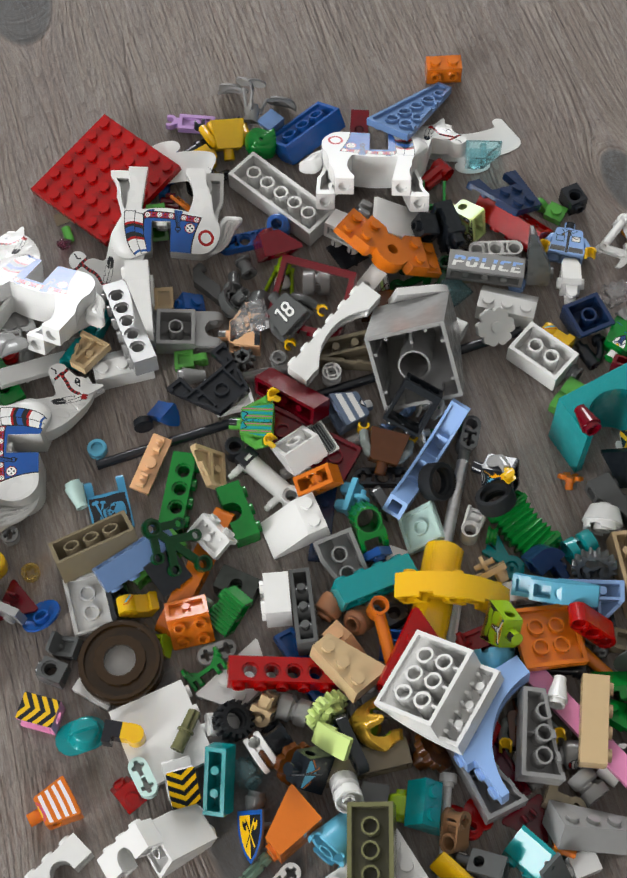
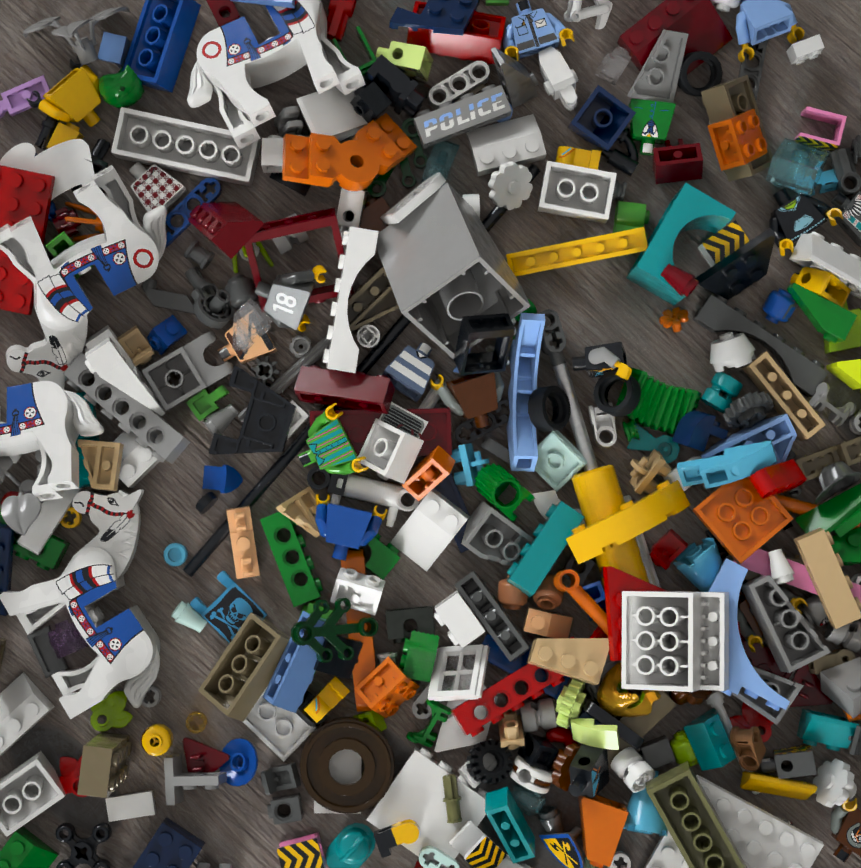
camera: 30 degrees left, 25 degrees up
blue head [266,213,291,235] -> none
blue plate [363,546,393,564] -> none
lime torso [480,600,523,648] -> none
none -> yellow bush [60,507,82,528]
none -> white torso [129,162,187,212]
none -> blue torso [315,494,388,561]
none -> white piece [427,644,490,701]
none -> yellow plate [506,226,648,277]
none -> red arm [546,727,578,746]

